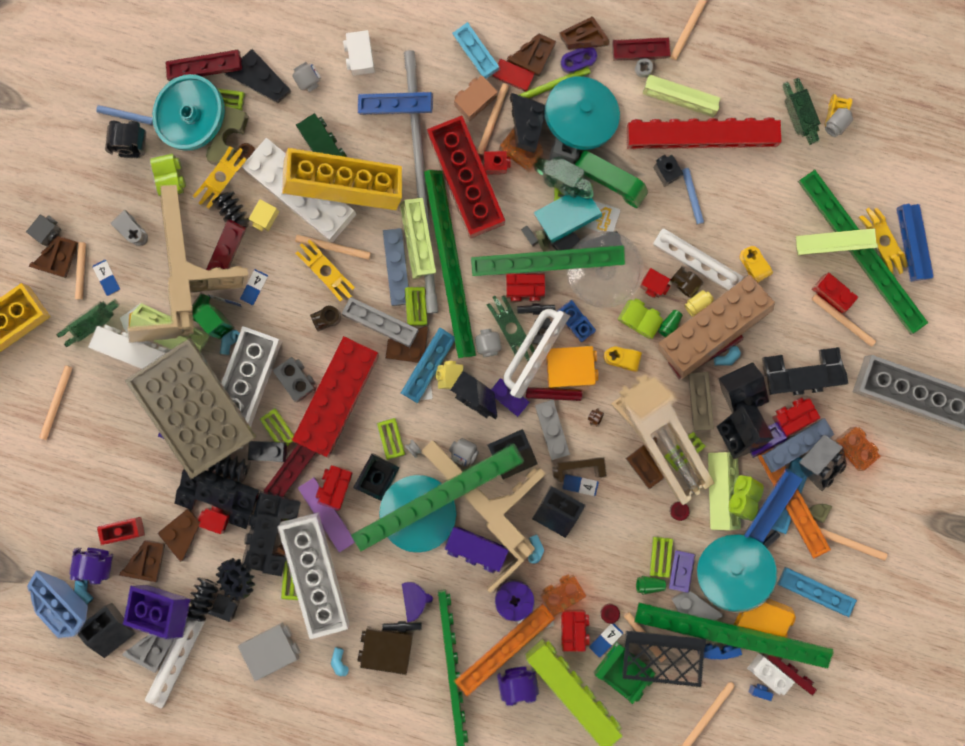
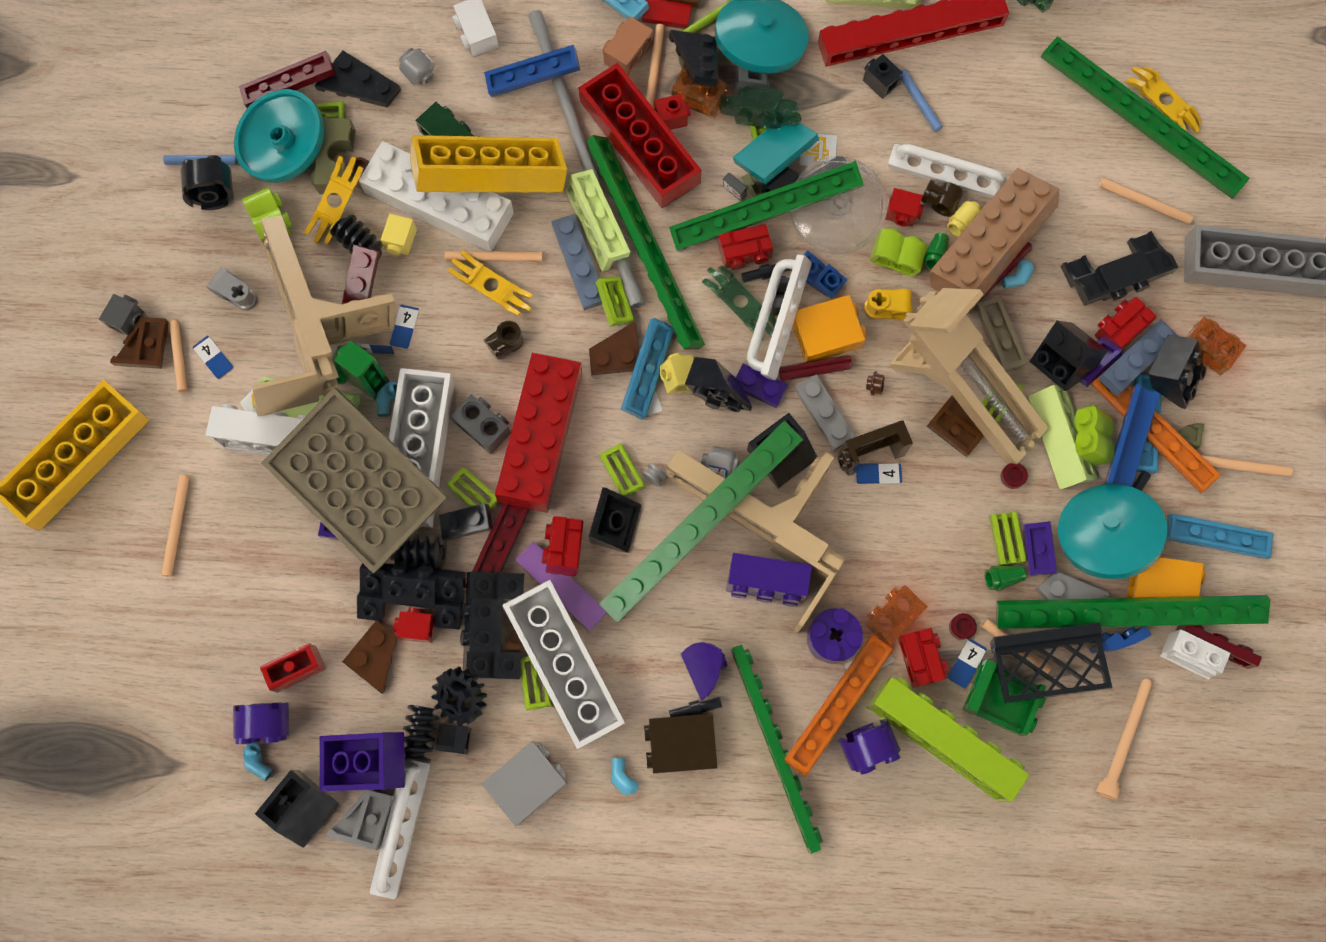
camera: 10 degrees left, 10 degrees down
medium blue wedge [27,570,88,638] -> none
clear green hinge [56,299,120,347] -> none
reddish brown wing [119,540,165,582] -> none
light grey plate [342,297,419,348] -> none
teal dish [379,475,456,552] -> none
light grey head [475,329,502,357] -> none
medium azure arm [528,534,544,564] -> none
black slope [532,485,586,538] -> none
green beam [574,150,648,208] -> none
black slope [718,362,769,413] -> none
yellow piece [740,246,773,283] -> none
blue plate [748,683,773,701] -> none
yellowish green panel [796,228,878,255] -> none
red brick [812,272,858,313] -> none
blue panel [896,203,934,282] -> none

